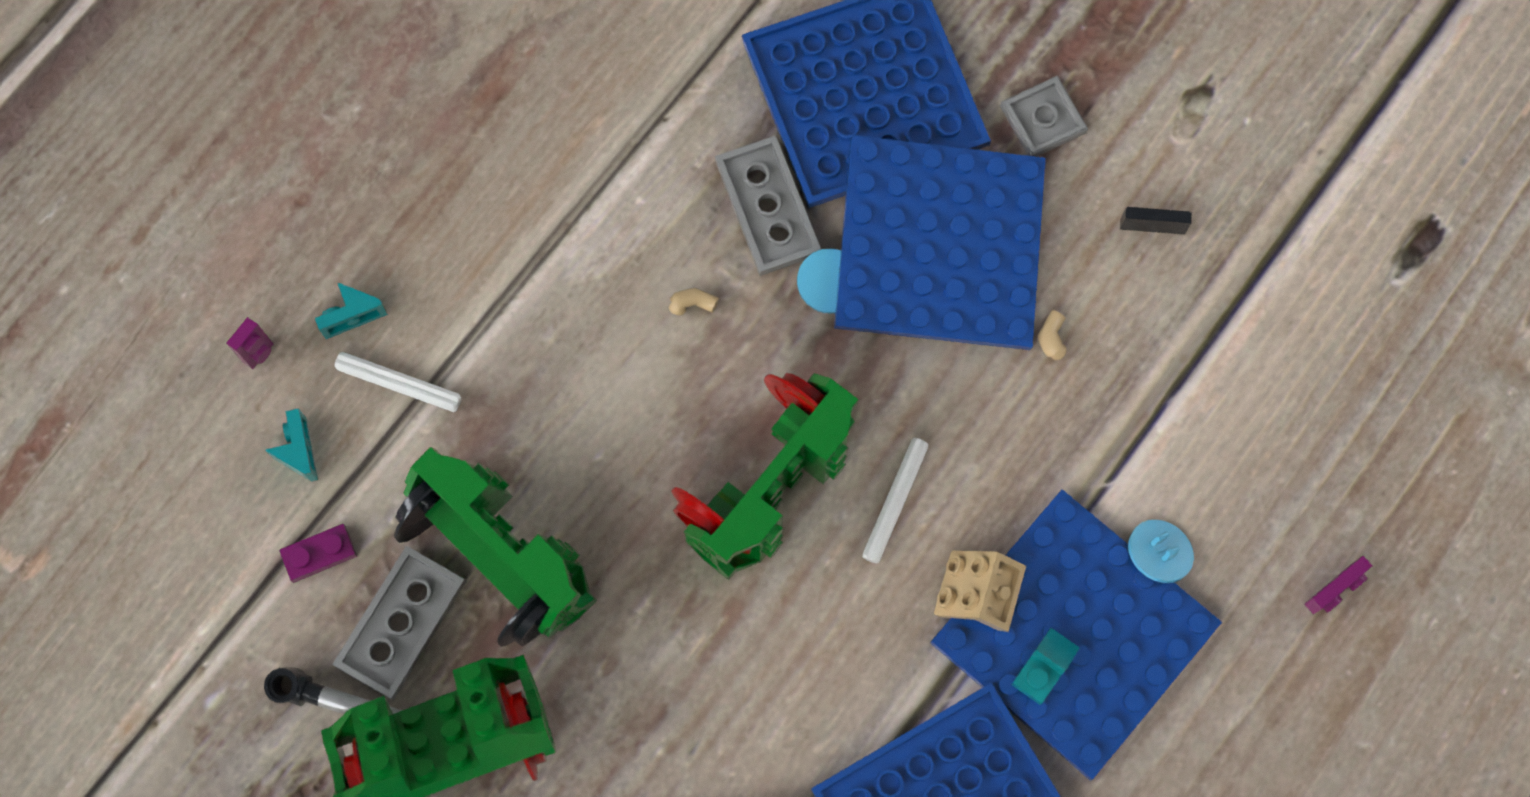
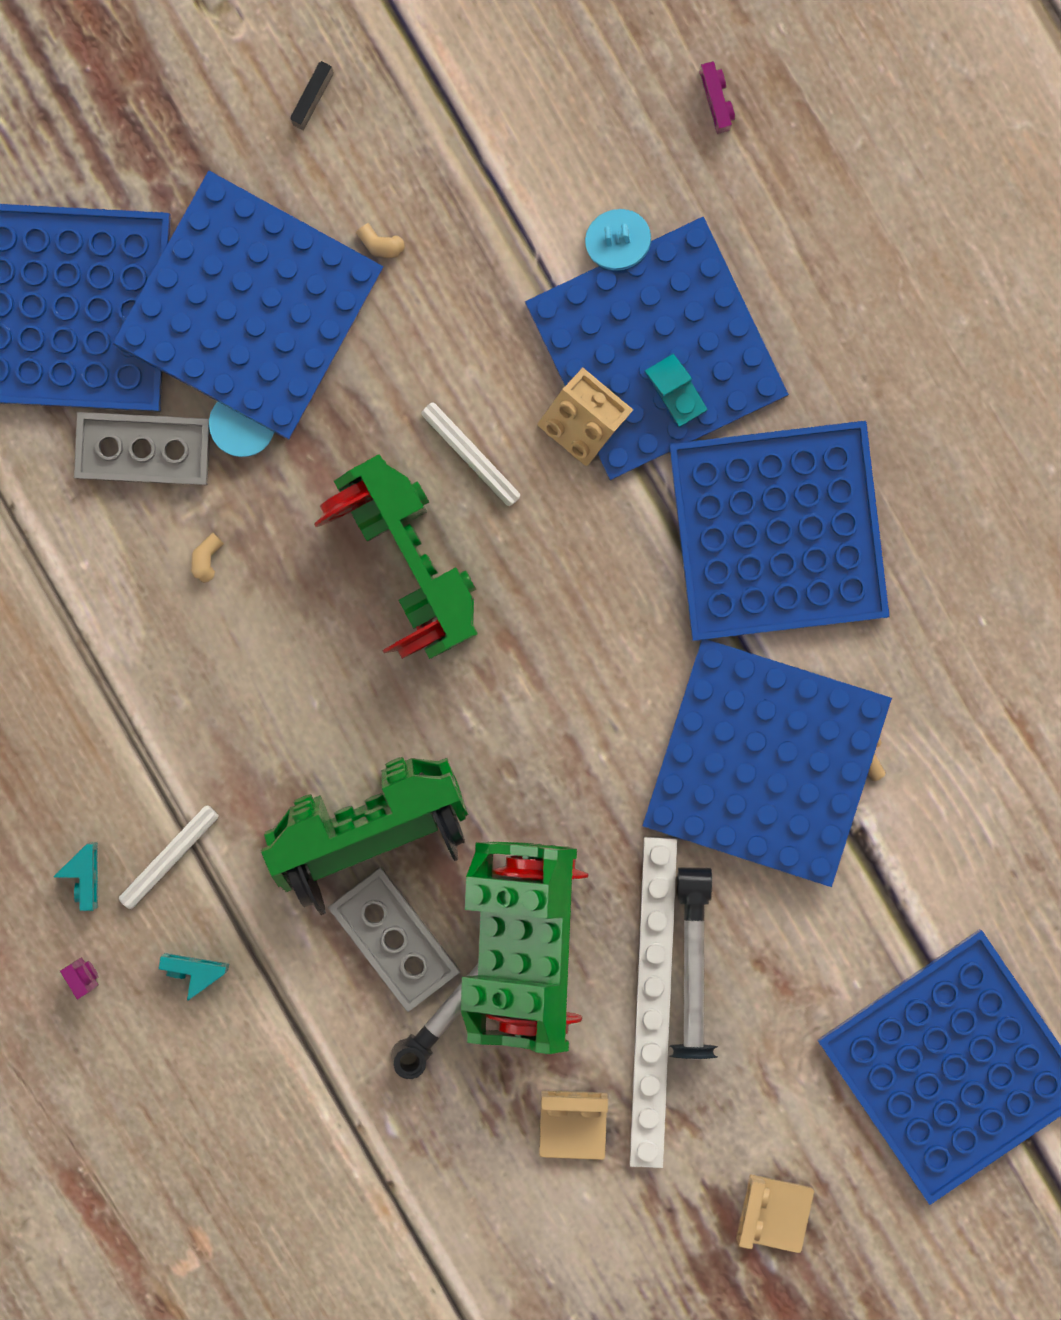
camera: 65 degrees left, 15 degrees up
magenta plate [279,524,357,583] -> none
light grey tile [1000,75,1088,157] -> none

